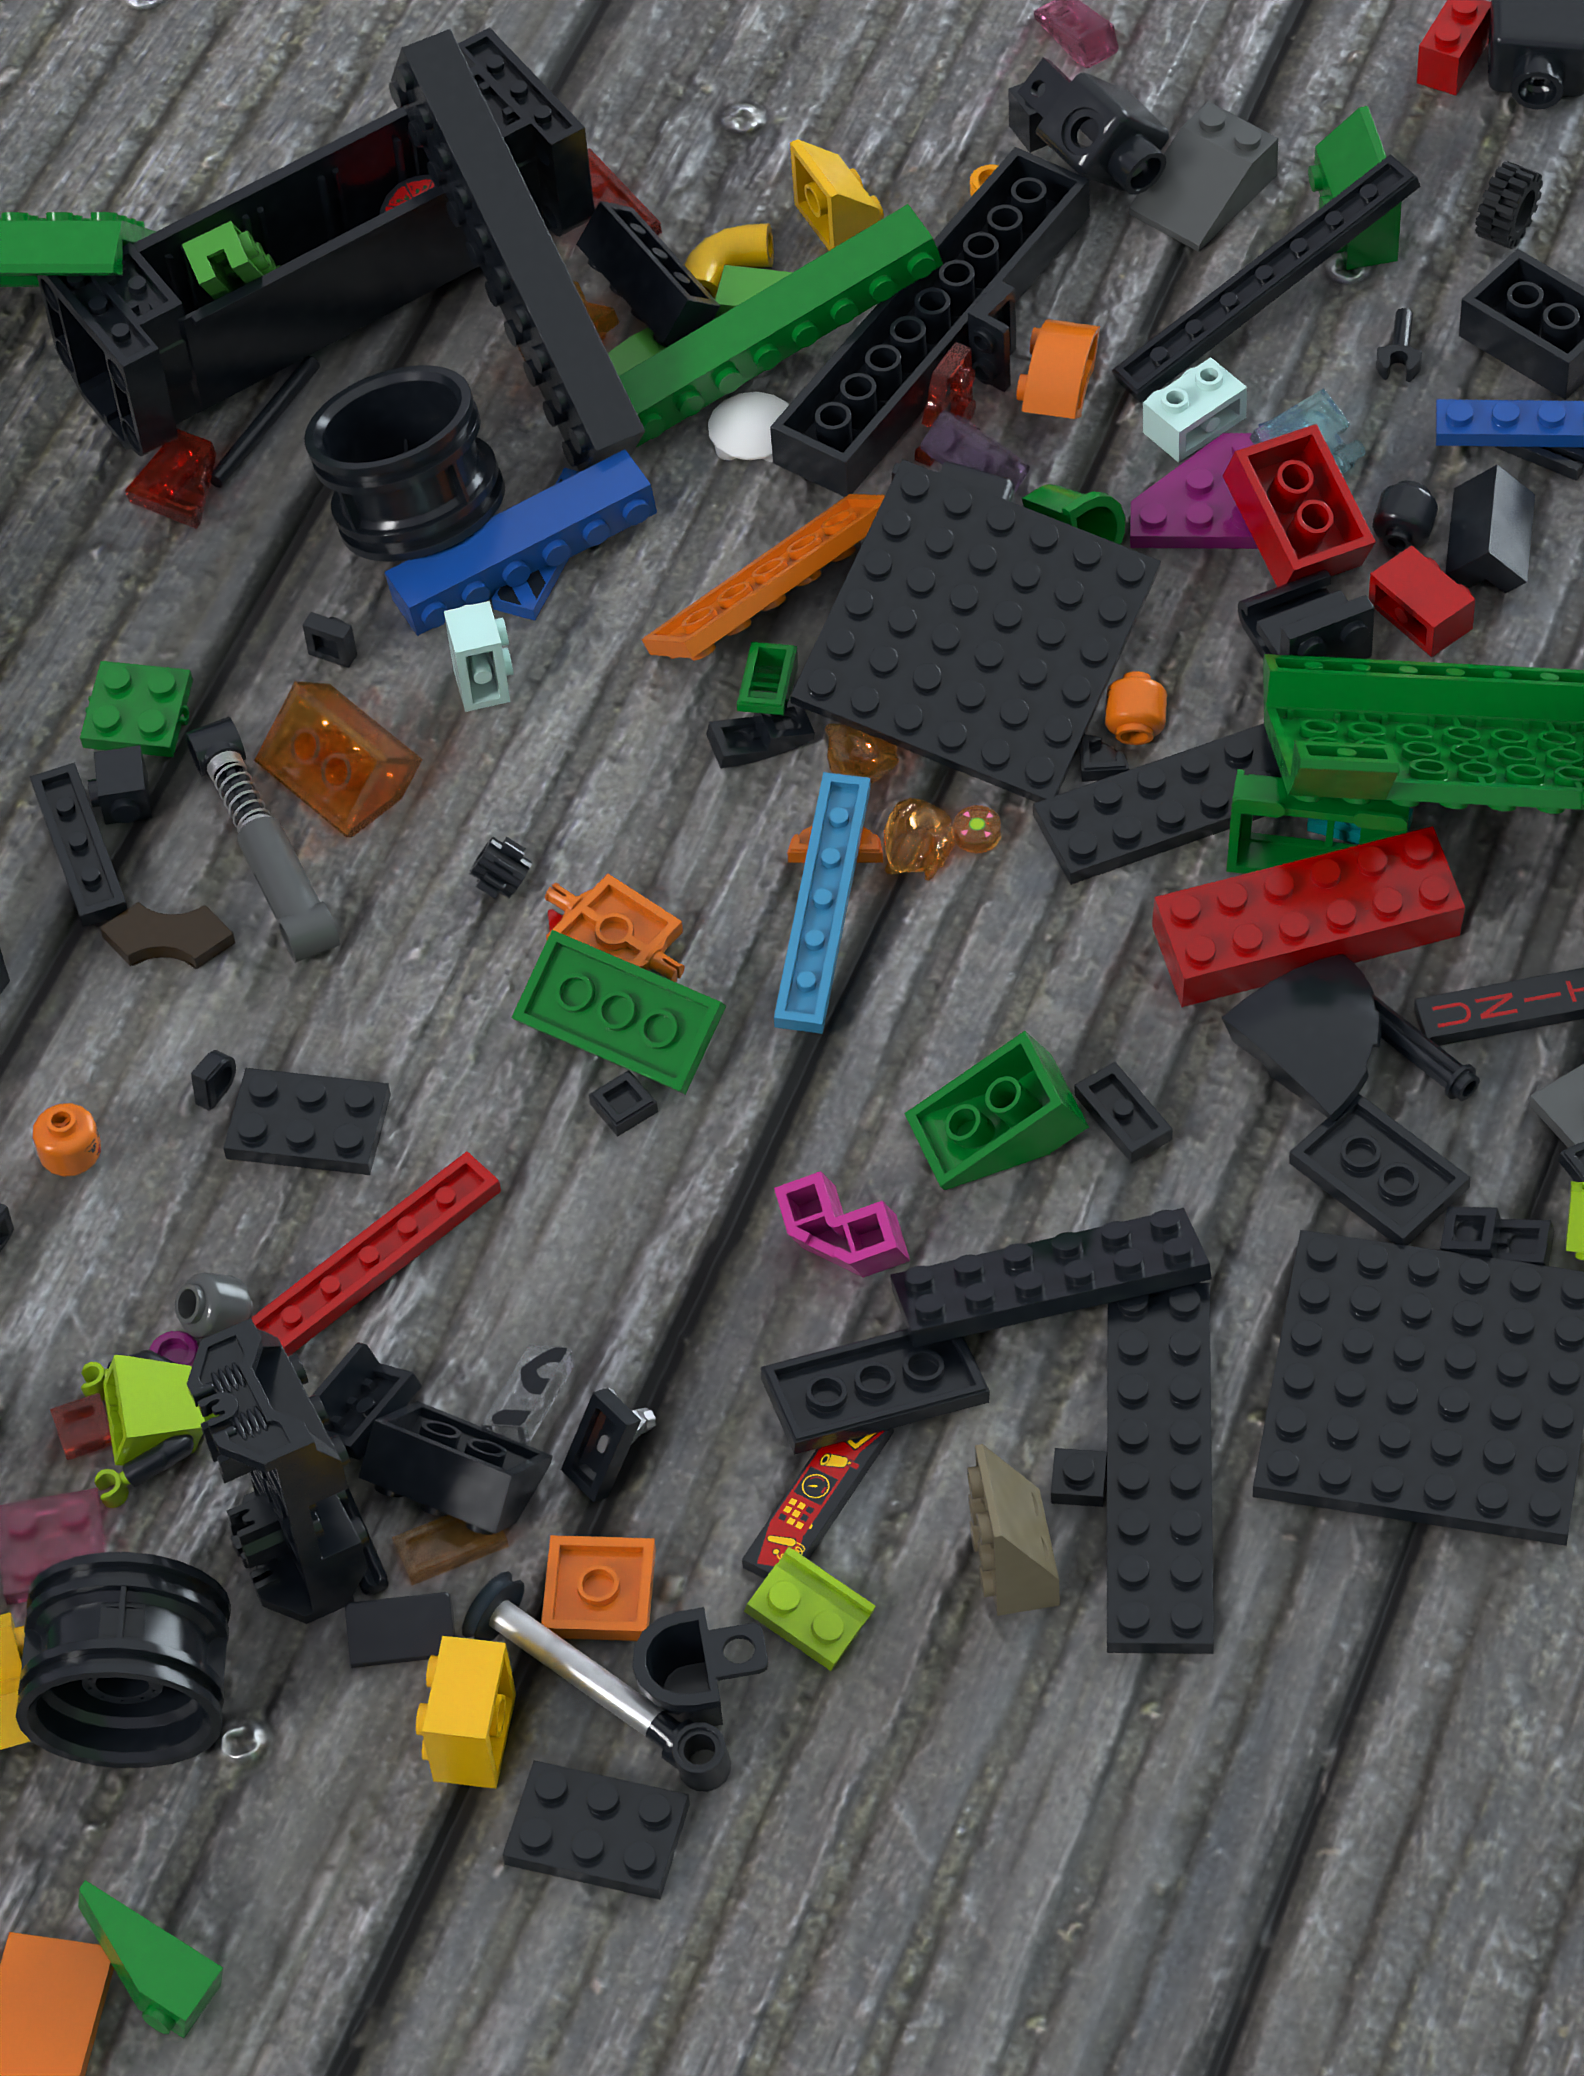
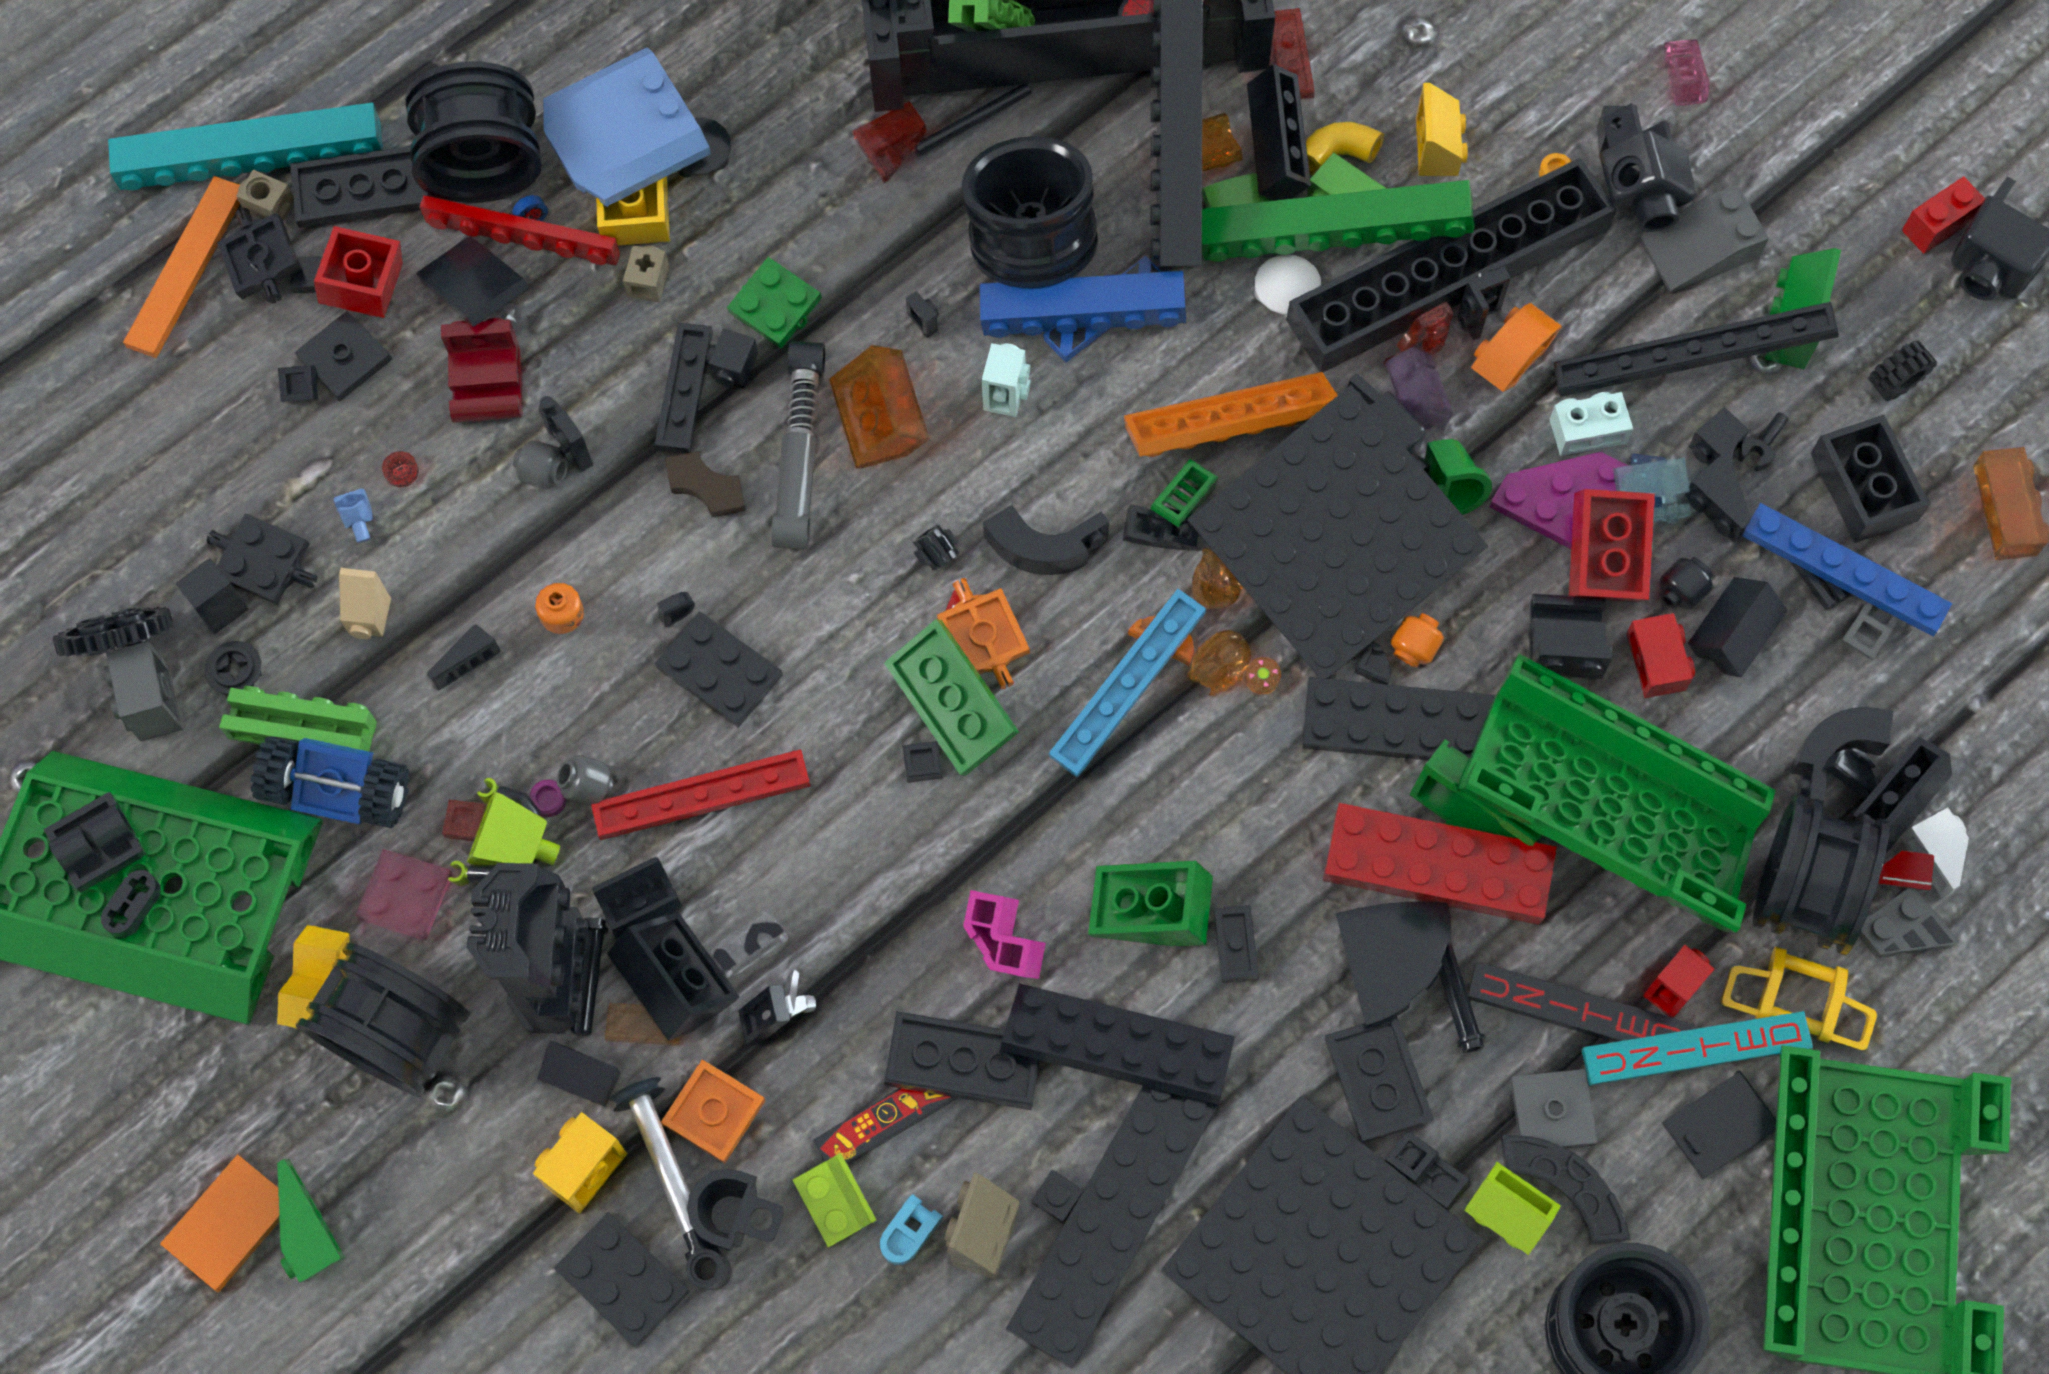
camera: 25 degrees right, 15 degrees up
none -> medium azure plate [880,1194,944,1265]
none -> black arch [983,505,1109,575]
none -> black arch [1685,407,1750,542]

